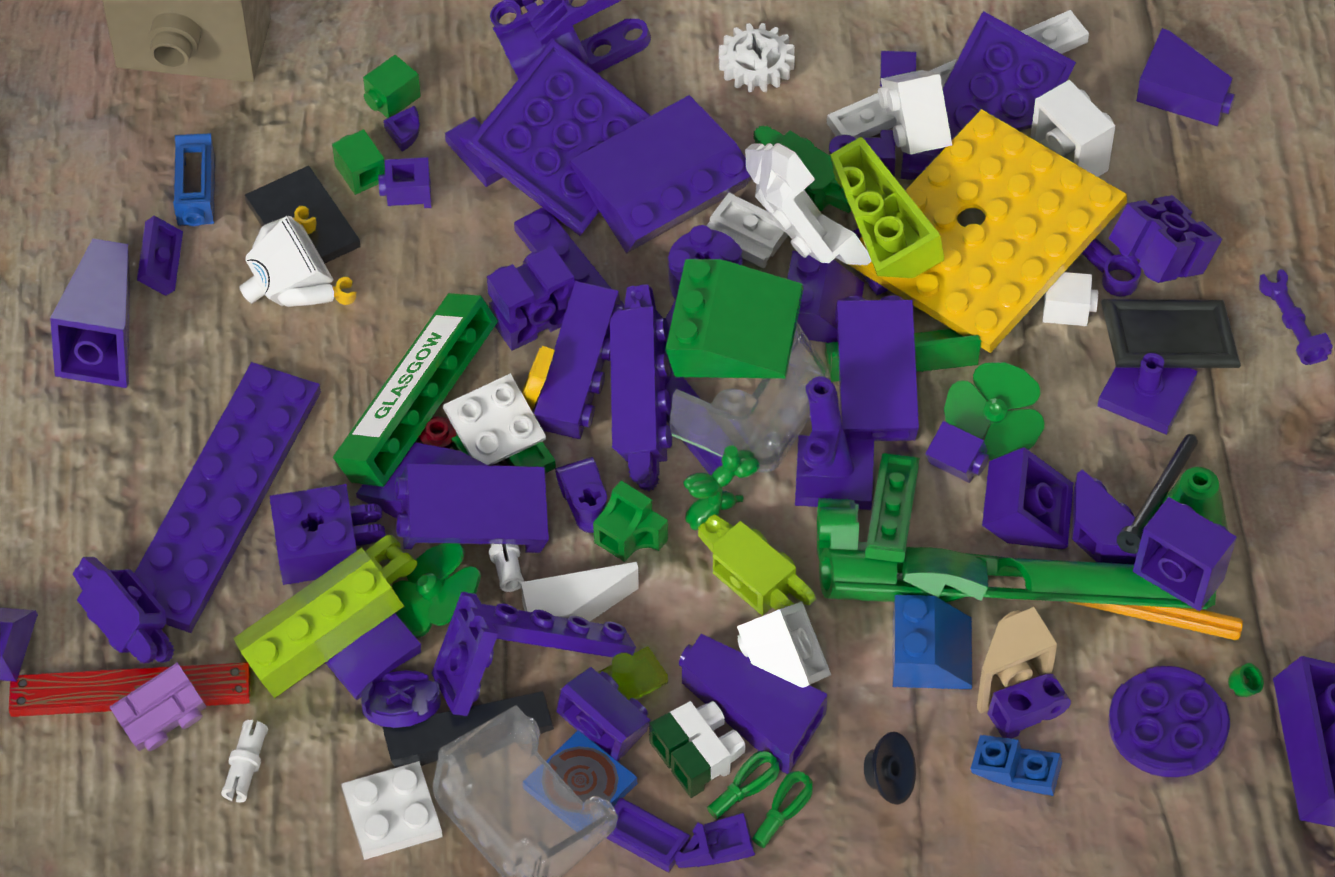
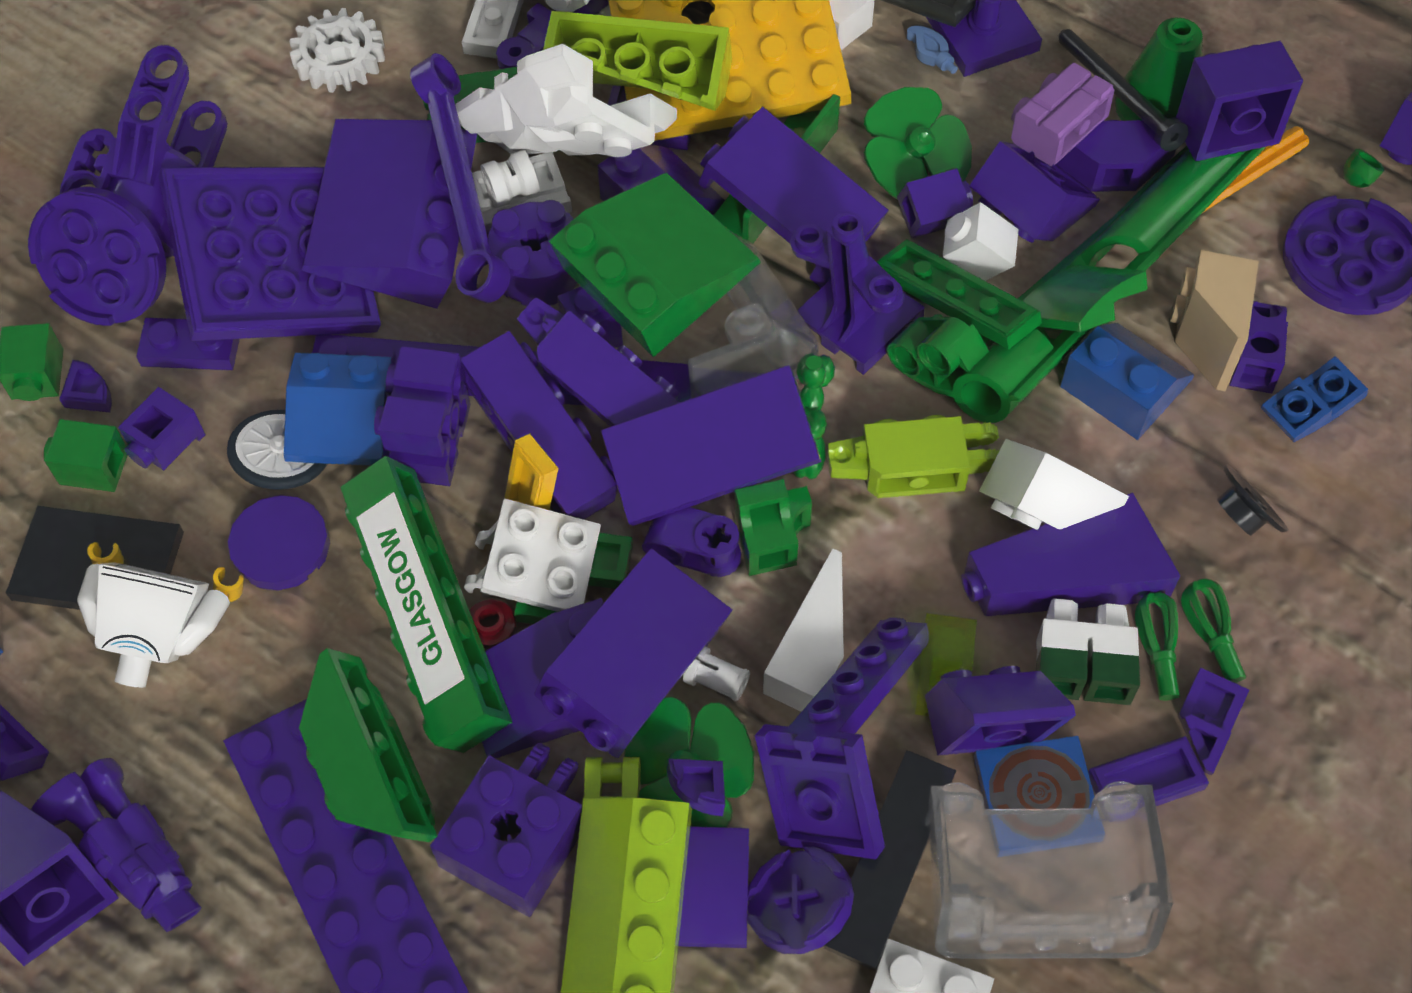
camera: 50 degrees left, 5 degrees up
none -> dark purple tile [28,187,166,326]
none -> dark purple piece [31,758,202,932]
none -> white wheel [227,410,327,490]
none -> dark purple tile [228,495,330,591]
none -> blue slope [284,353,392,466]
none -> green wedge [299,648,438,842]
none -> dark purple piece [410,53,510,303]
none -> white wheel [480,150,540,208]
none -> dark purple tile [601,365,822,526]
none -> dark purple tile [667,759,725,816]
none -> medium blue piece [906,25,958,74]
none -> white brick [943,202,1019,281]
none -> medium lavender brick [1011,63,1114,166]

